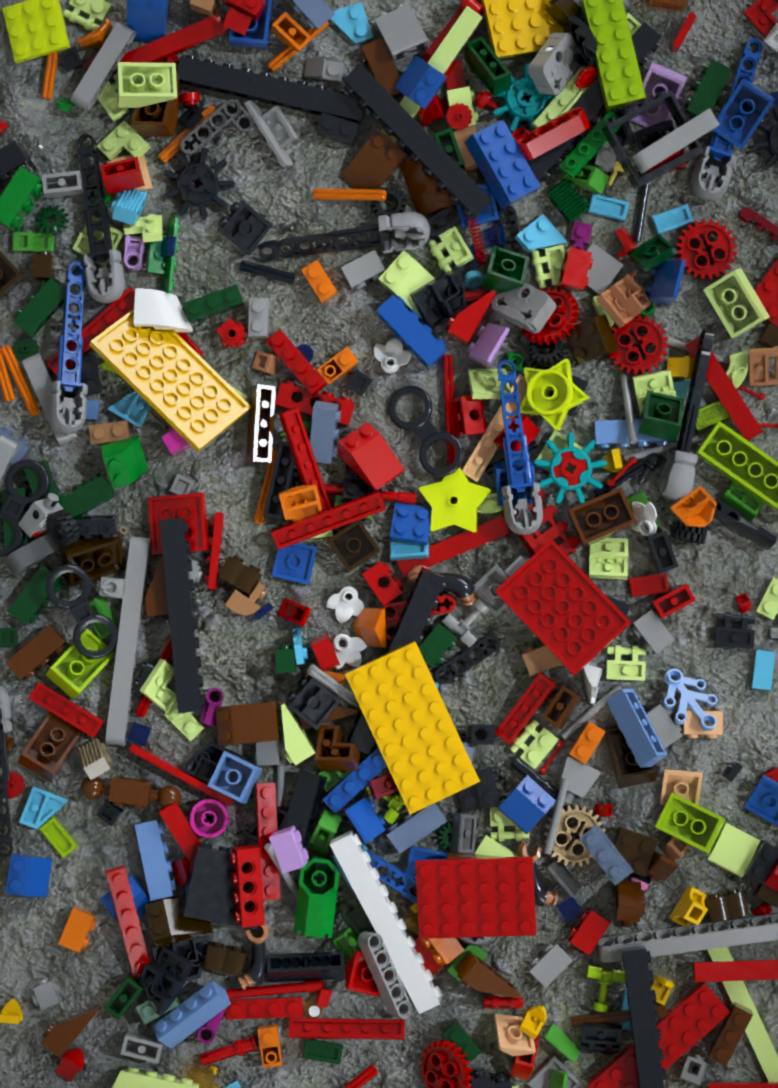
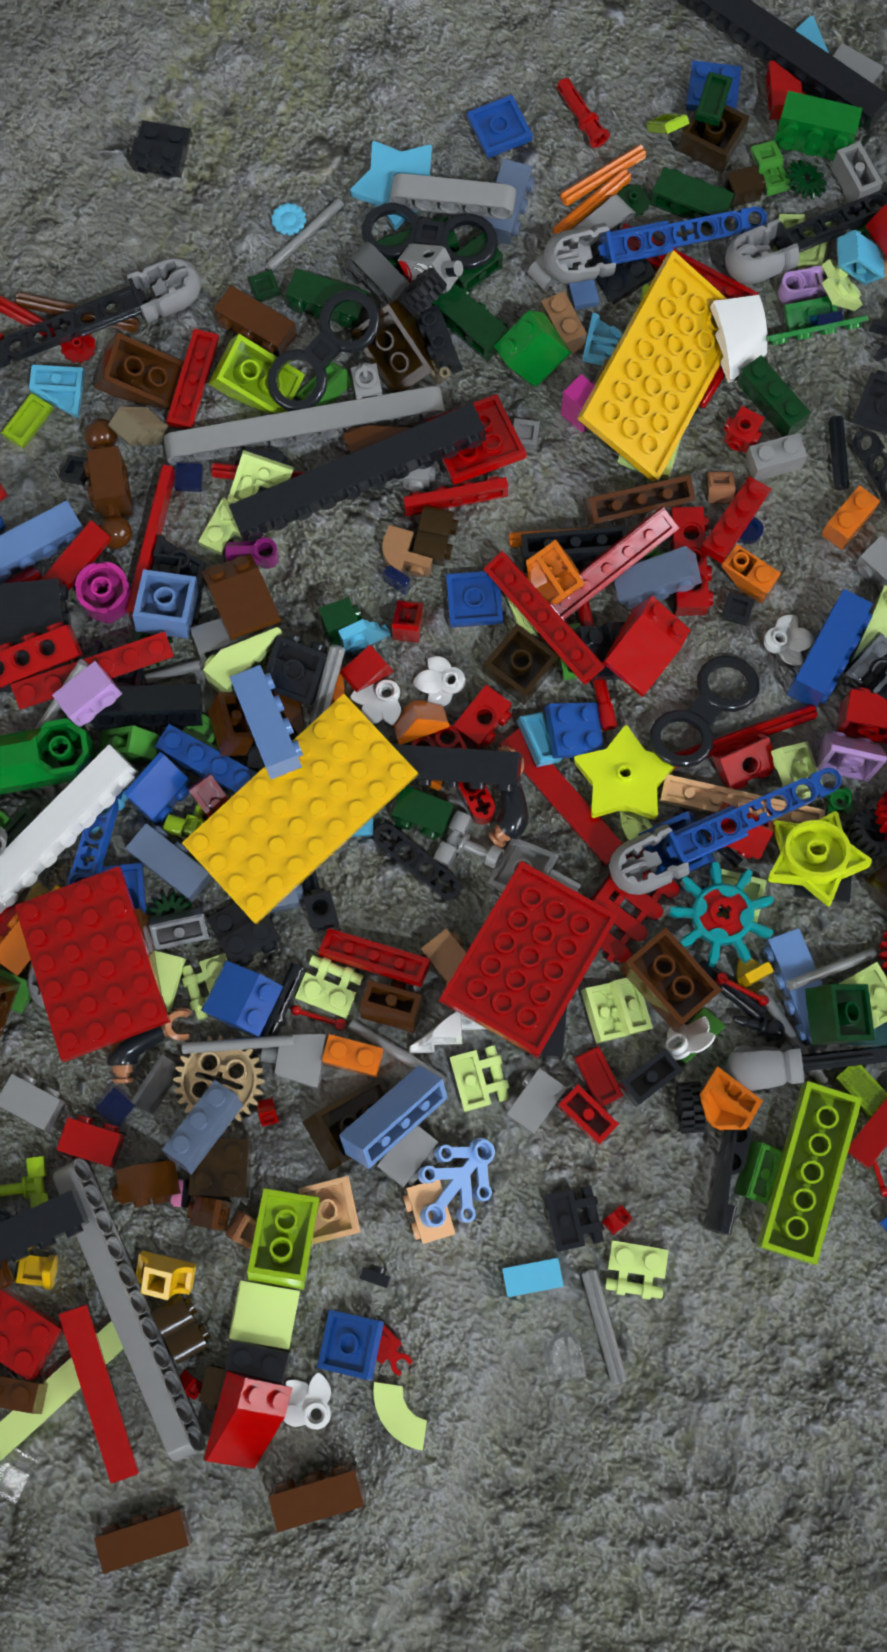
camera: 75 degrees right, 10 degrees down
none -> medium blue brick [230,665,303,779]

